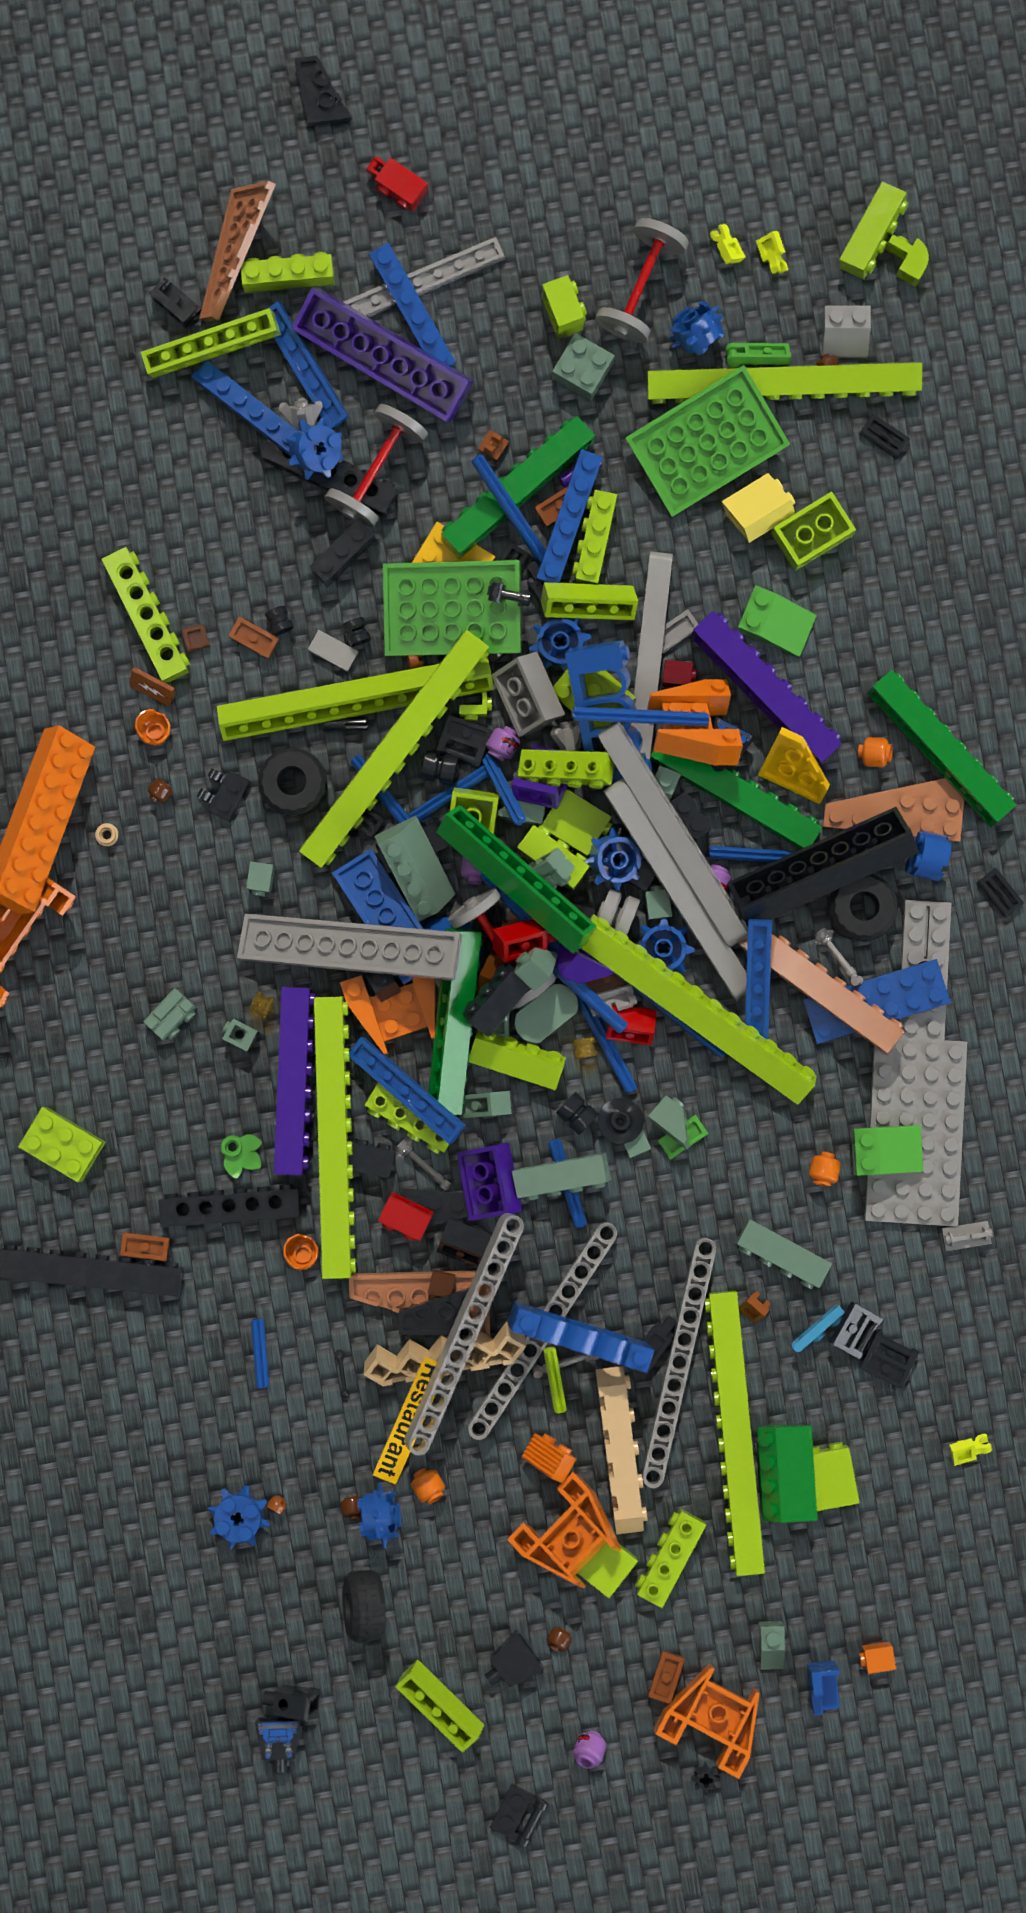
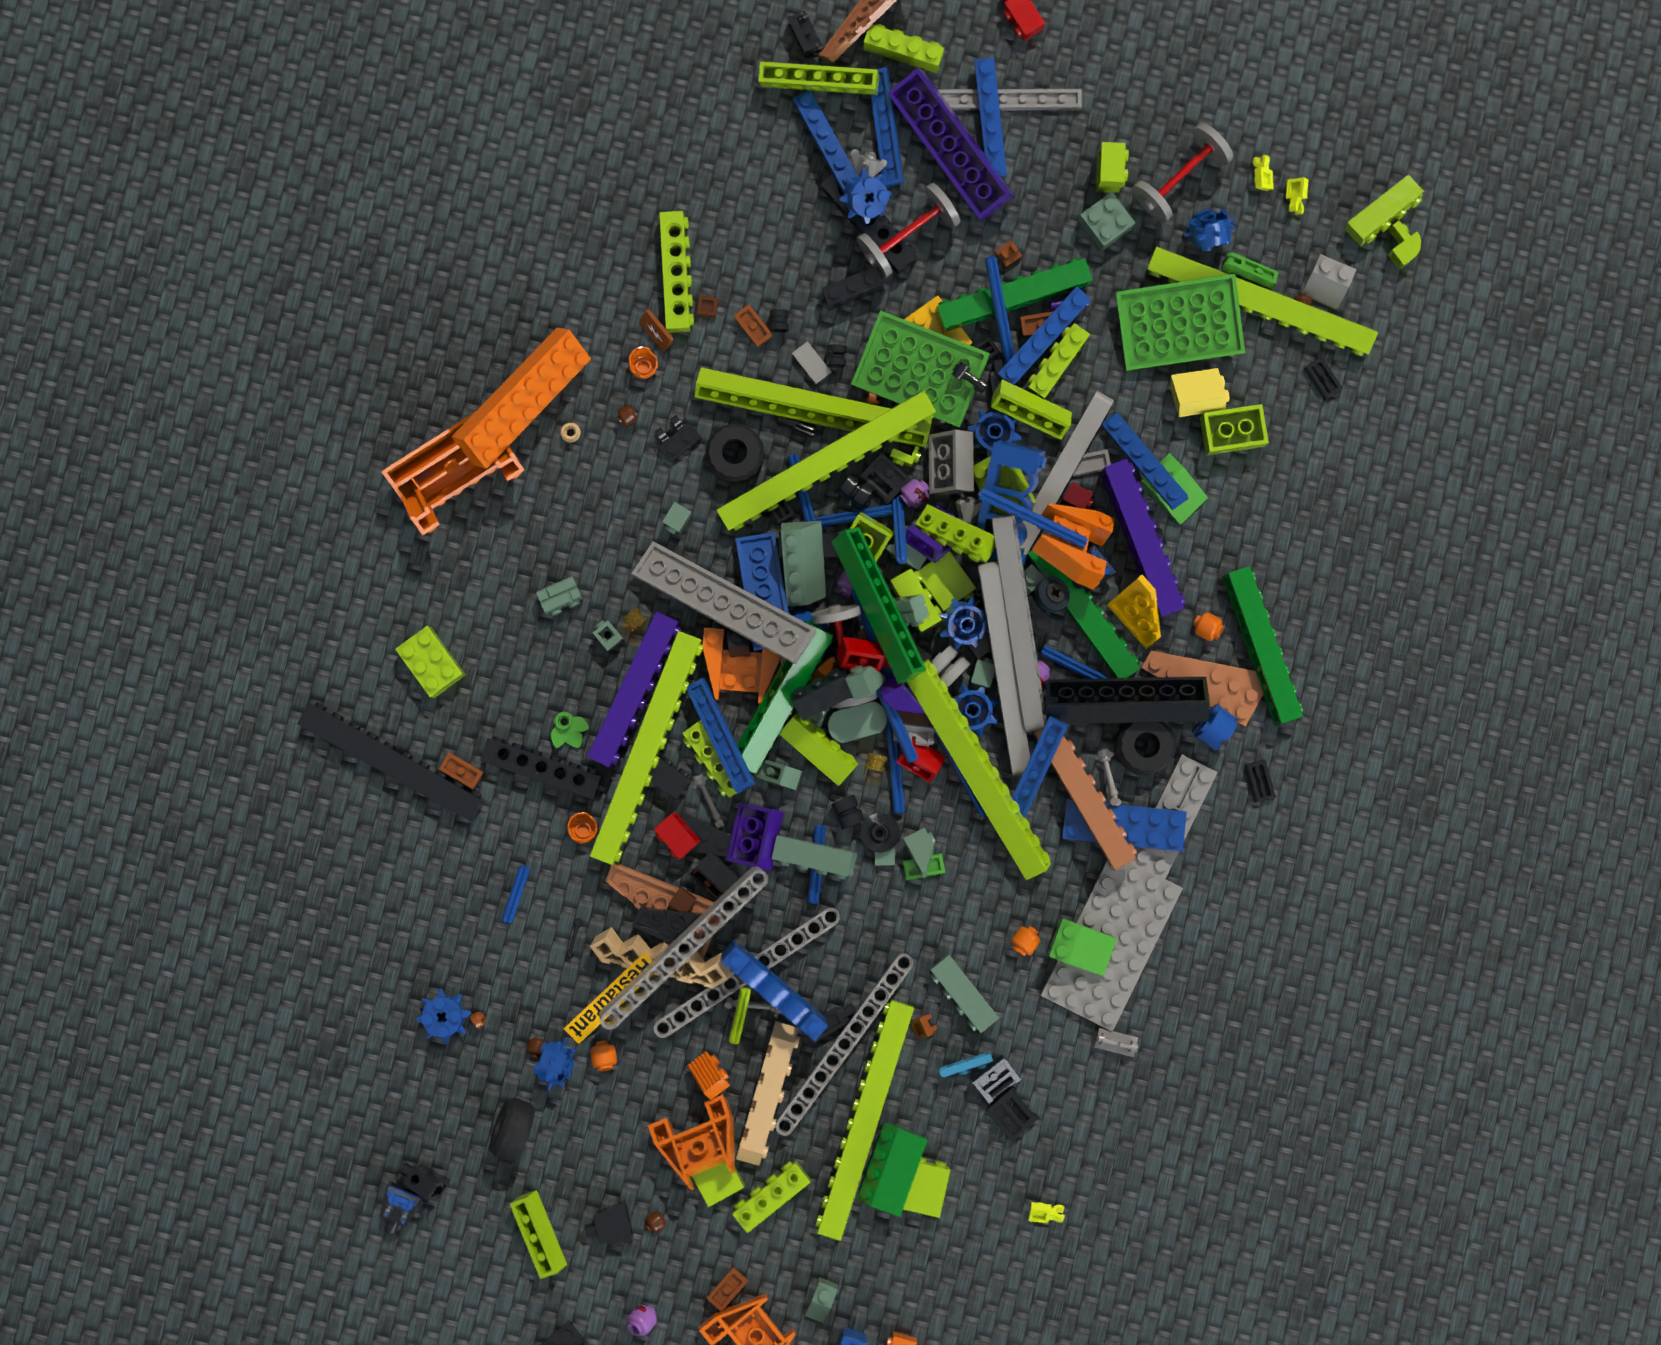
camera: 20 degrees right, 0 degrees up
none -> black wheel [1034,576,1070,613]
none -> blue plate [1101,413,1189,510]

